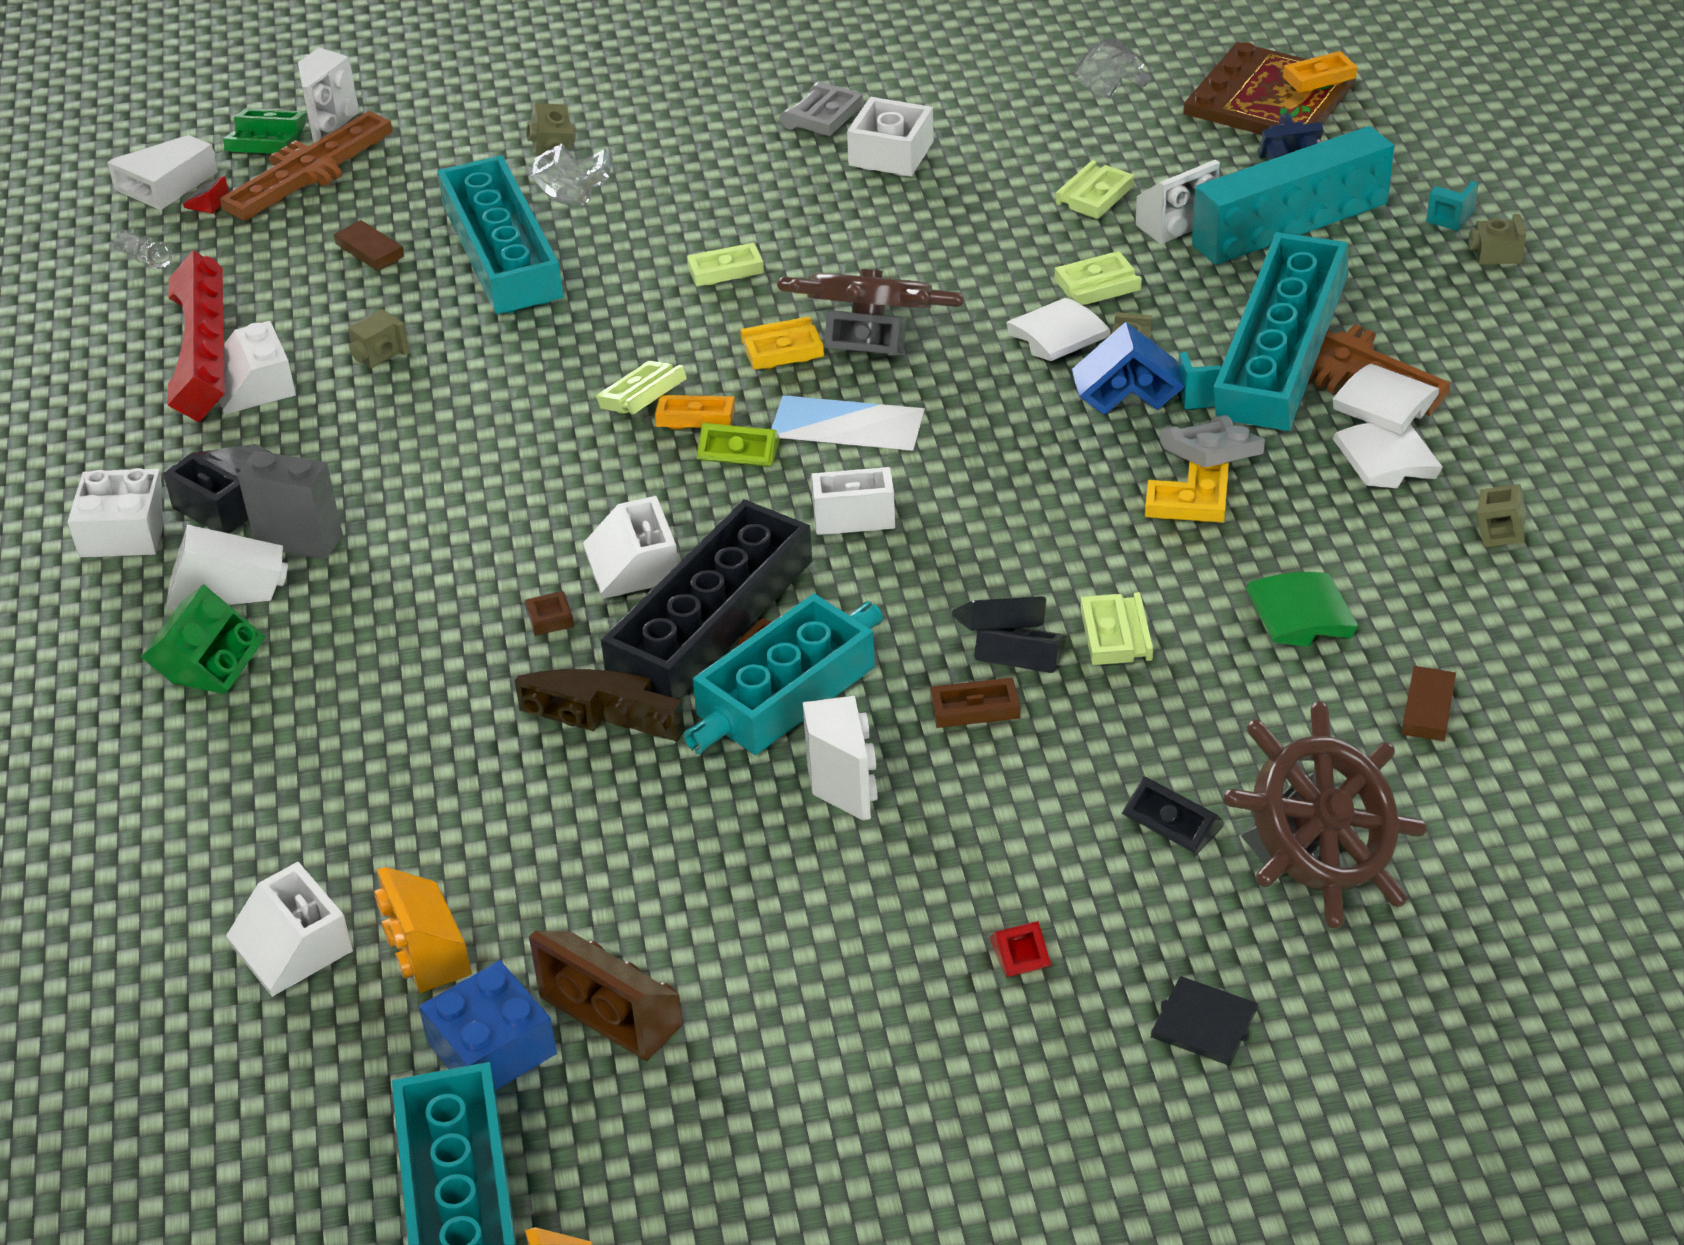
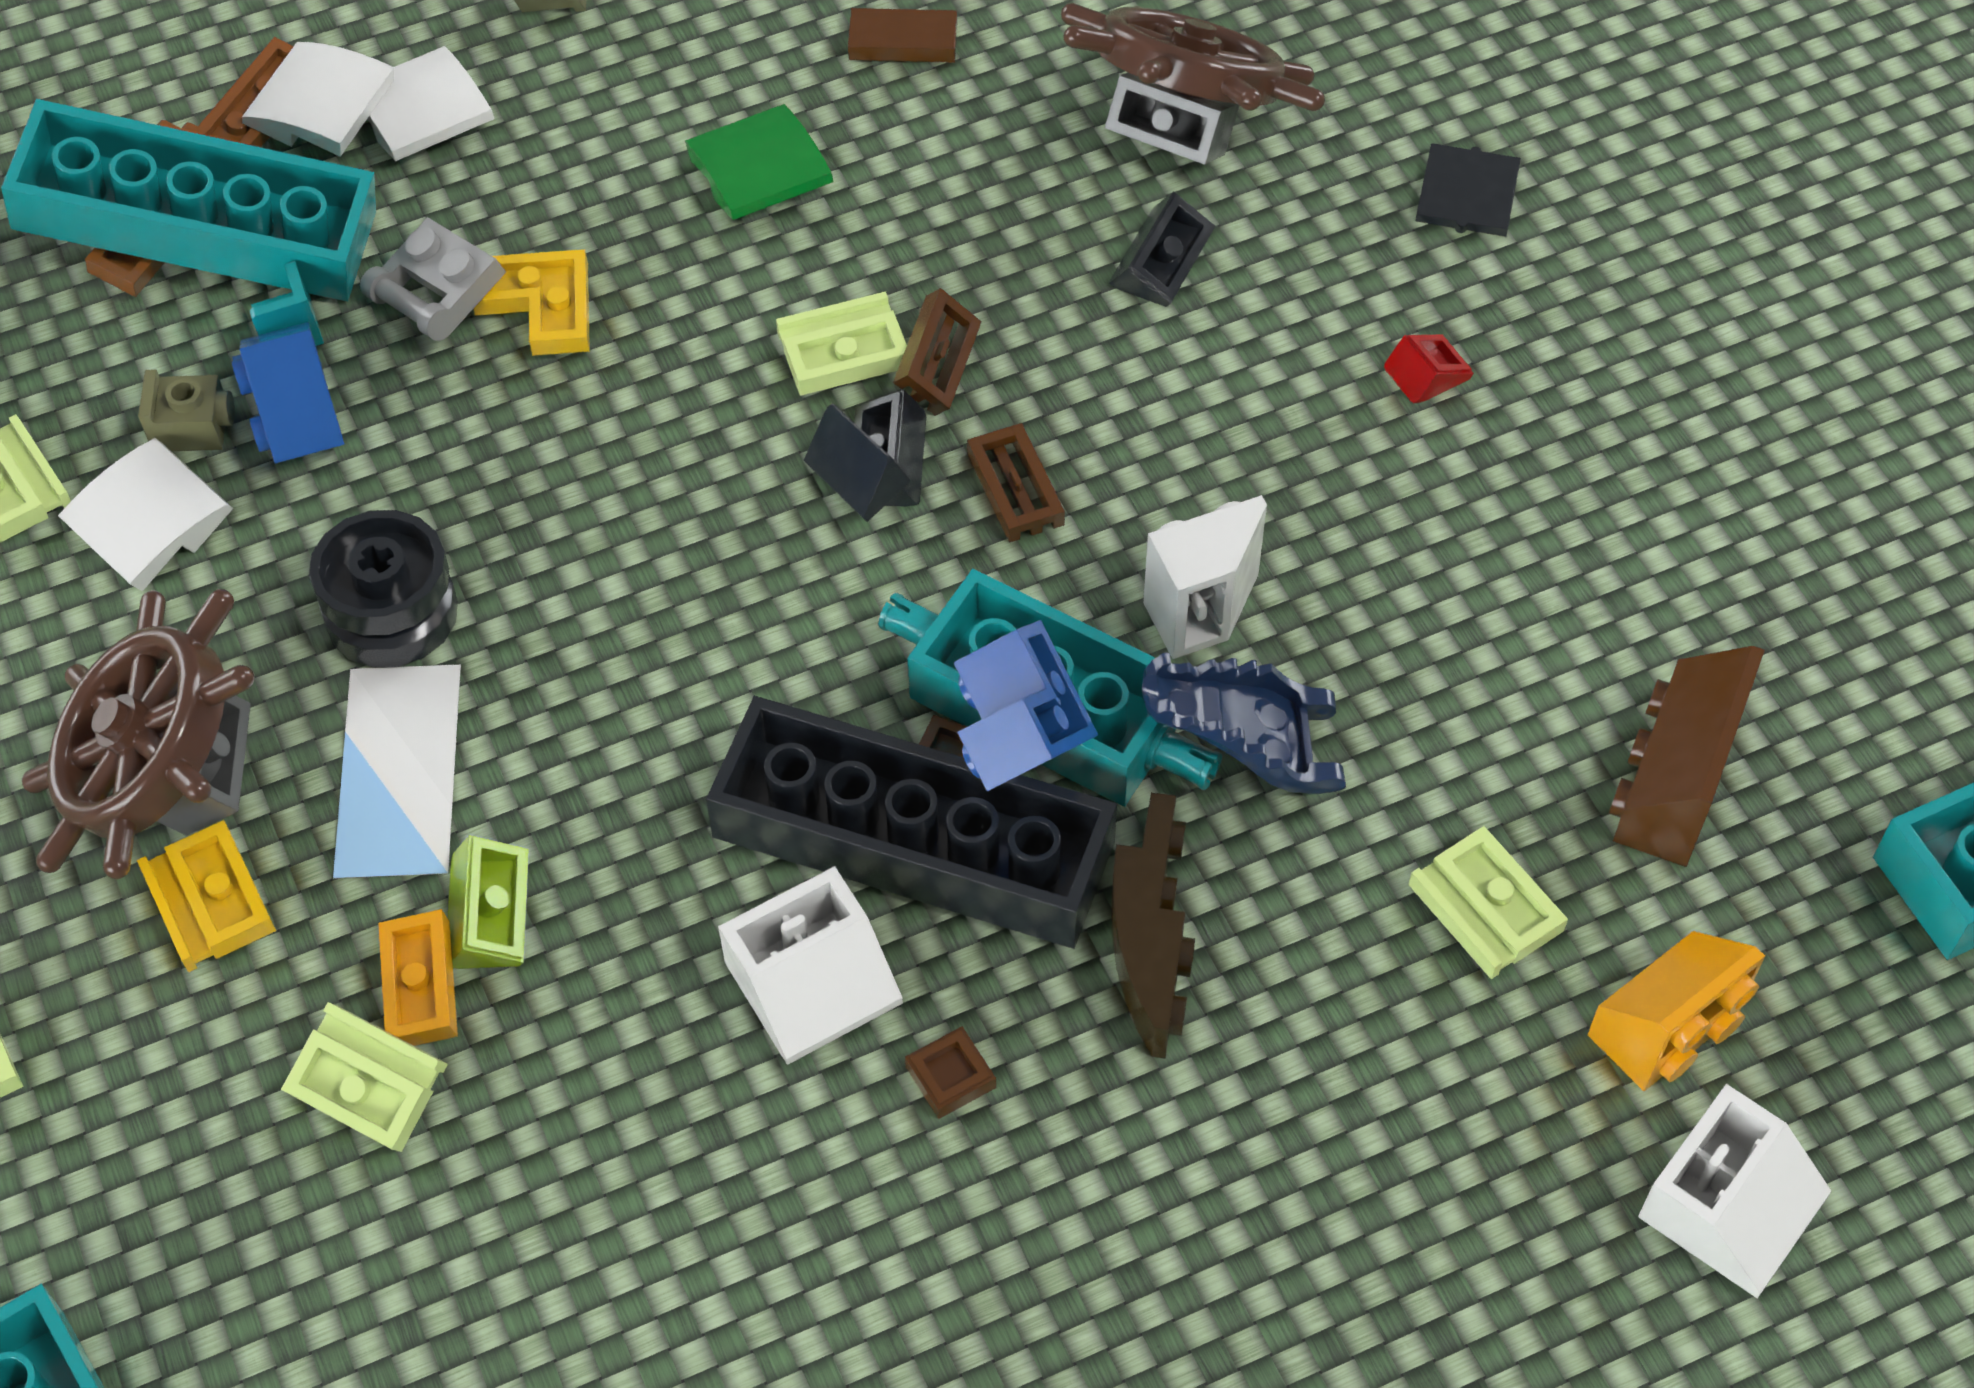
camera: 105 degrees left, 15 degrees up
blue brick [419,960,557,1090] -> none
white slope [810,467,895,535] -> none
none -> black wheel [309,510,458,667]
none -> reddish brown tile [893,288,982,416]
none -> brick [953,620,1098,791]
none -> dark blue animal [1141,652,1346,794]
none -> yellowish green plate [1409,826,1568,979]

